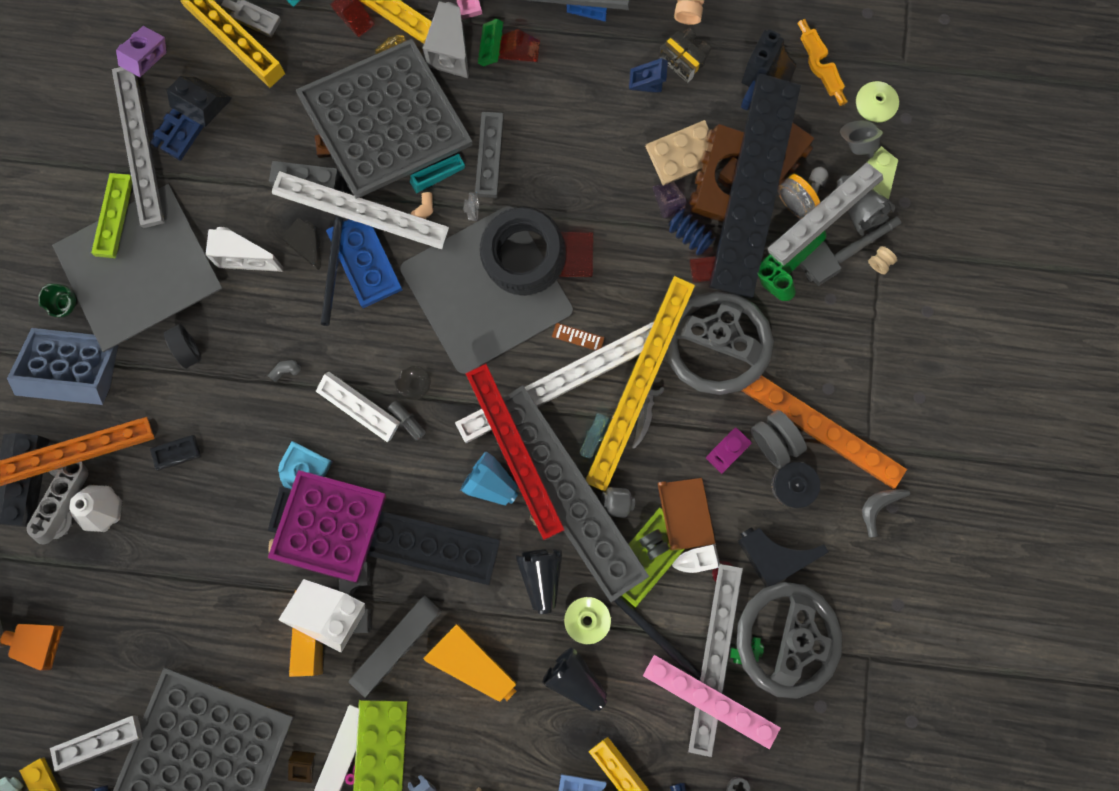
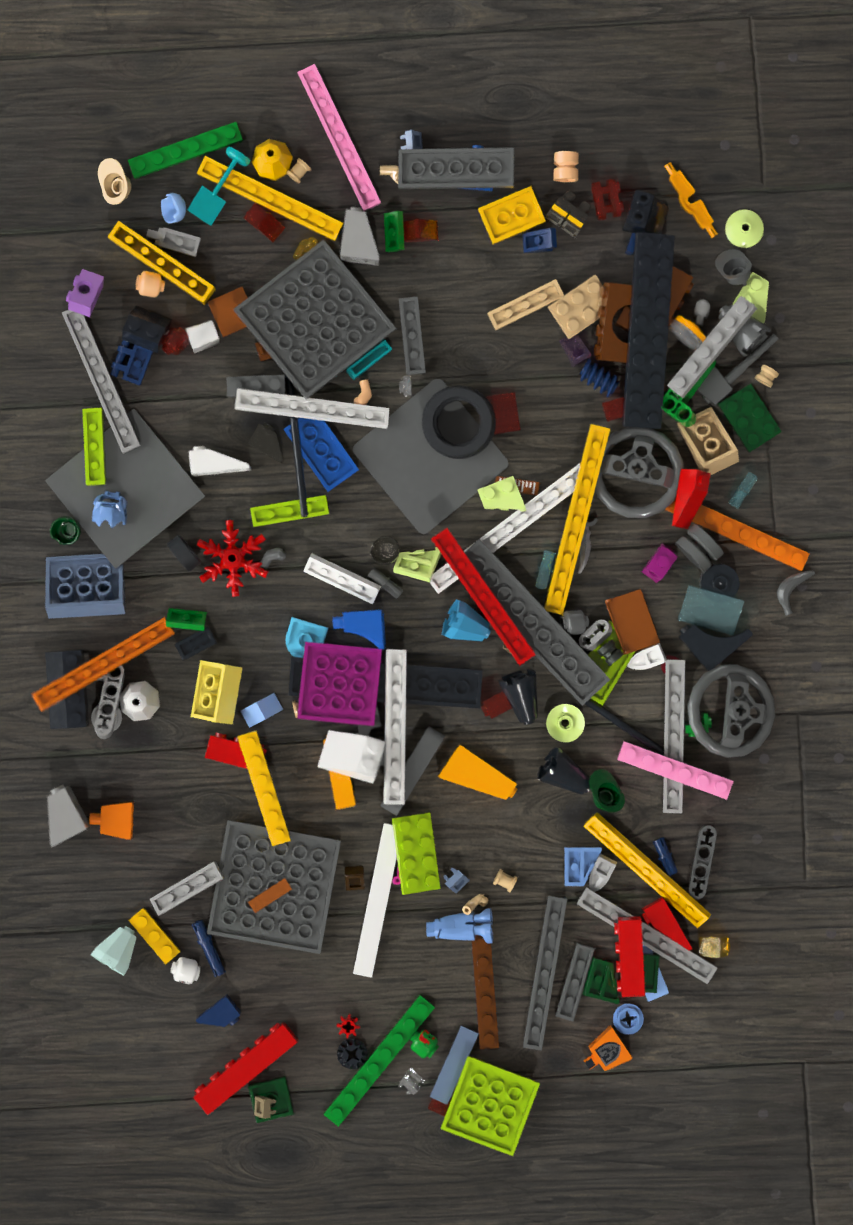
camera: 15 degrees left, 10 degrees up
none -> medium blue helmet [92,491,127,528]
none -> light nougat head [136,271,165,298]
none -> clear red head [161,327,189,355]
none -> green plate [166,608,207,631]
none -> white piece [186,321,220,354]
none -> light yellow slope [191,660,242,724]
none -> red piece [196,520,269,597]
none -> red brick [205,732,267,769]
none -> dark orange tile [207,287,247,338]
none -> yellow plate [238,730,291,846]
none -> light blue slope [241,693,283,728]
none -> dark orange sticker [248,878,292,913]
none -> lime plate [250,495,329,527]
none -> blue hips [333,610,386,649]
none -> white plate [384,649,406,804]
none -> yellowish green wing [393,548,441,582]
none -> yellow plate [478,186,546,245]
none -> yellowish green wing [478,476,527,512]
none -> clear red brick [481,691,512,719]
none -> tan plate [487,279,564,331]
none -> light grey beam [579,619,612,651]
none -> dark green piece [589,769,625,813]
none -> clear red brick [591,179,624,221]
none -> red slope [672,469,711,529]
none -> tan slope [677,407,739,475]
none -> clear light blue piece [677,585,744,635]
none -> dark green plate [718,384,781,453]
none -> clear light blue axle [728,472,758,509]

